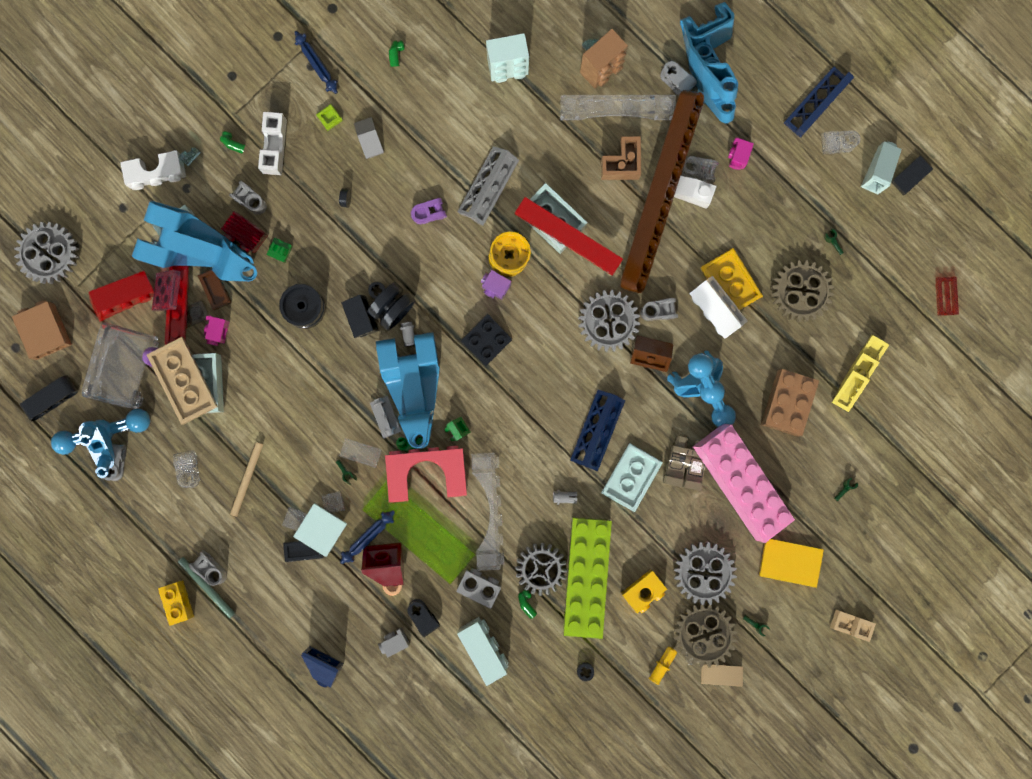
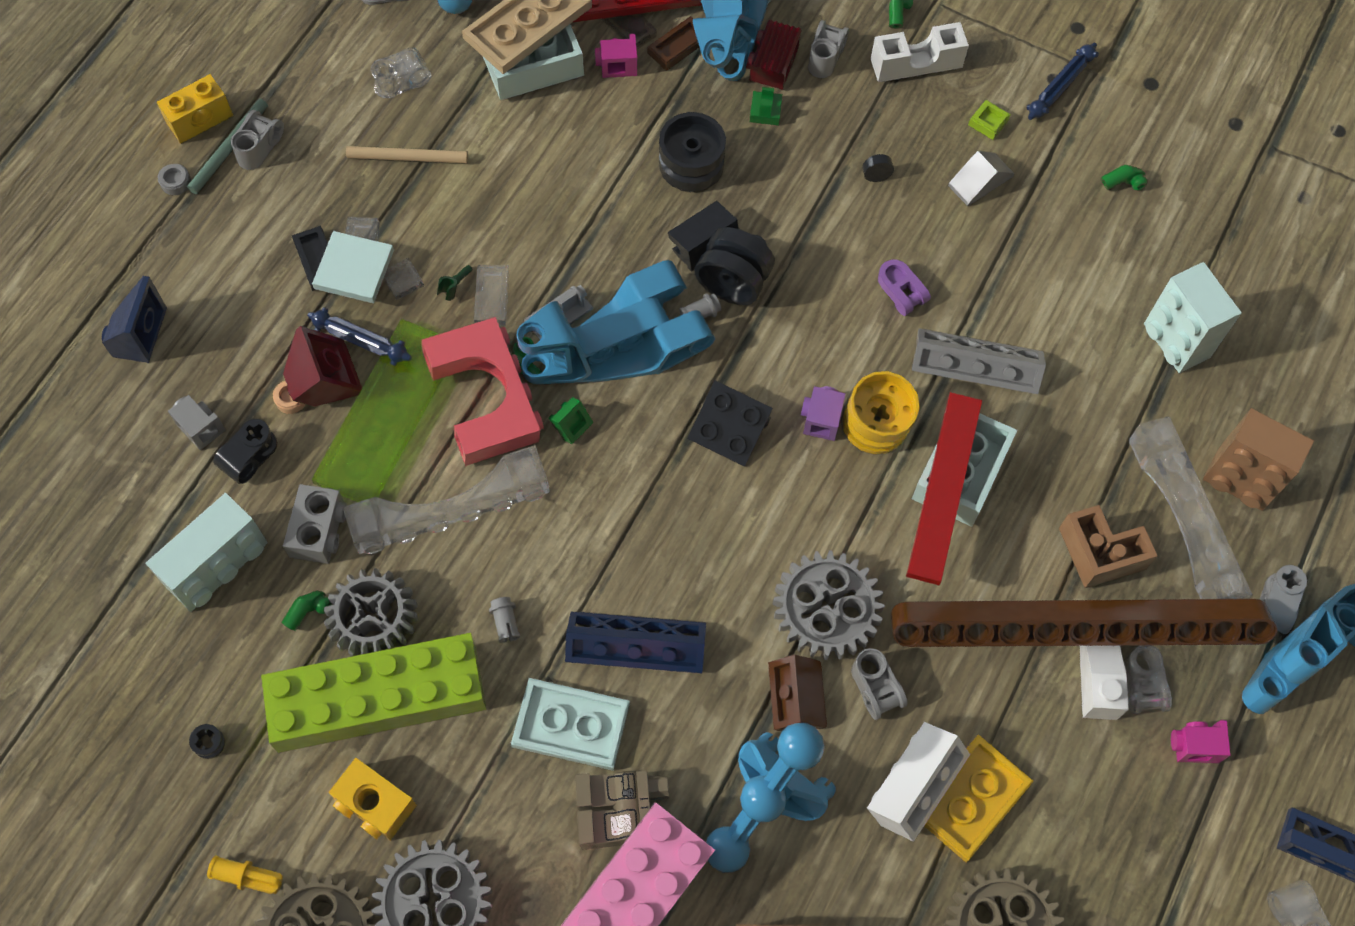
camera: 70 degrees right, 20 degrees down
none -> light grey tile [157,164,191,195]

